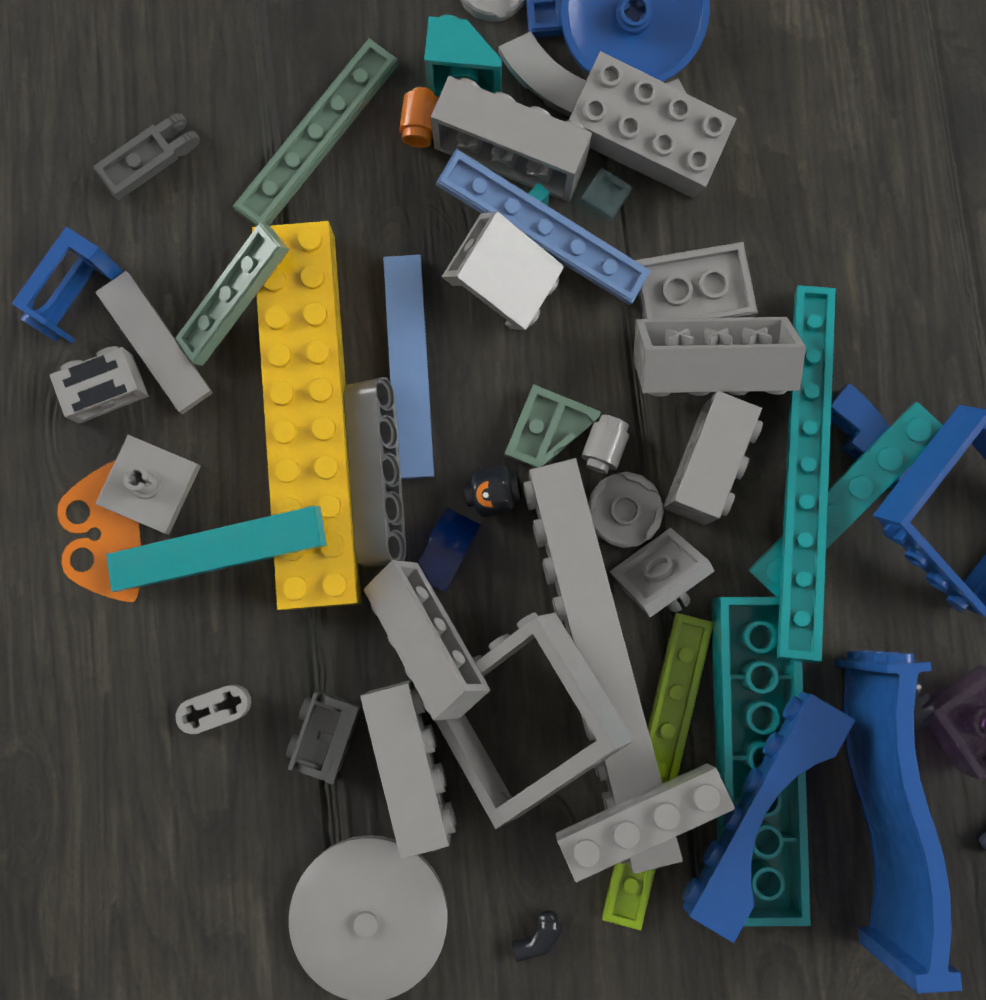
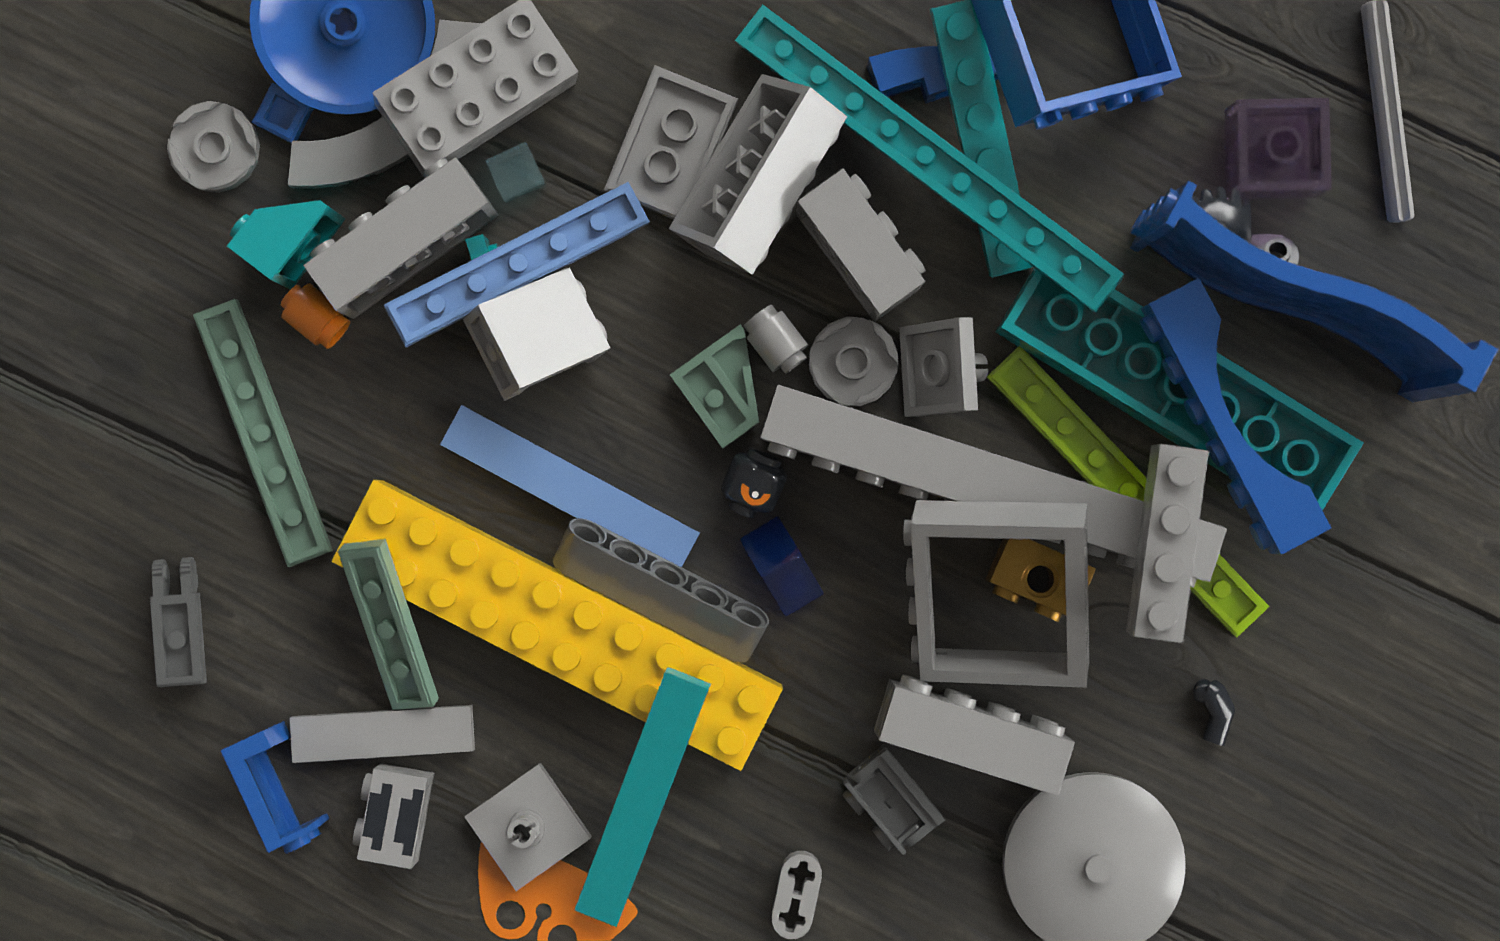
camera: 55 degrees left, 5 degrees up
light grey brick [364,560,490,720] -> none
none -> pearl gold brick [985,538,1096,622]

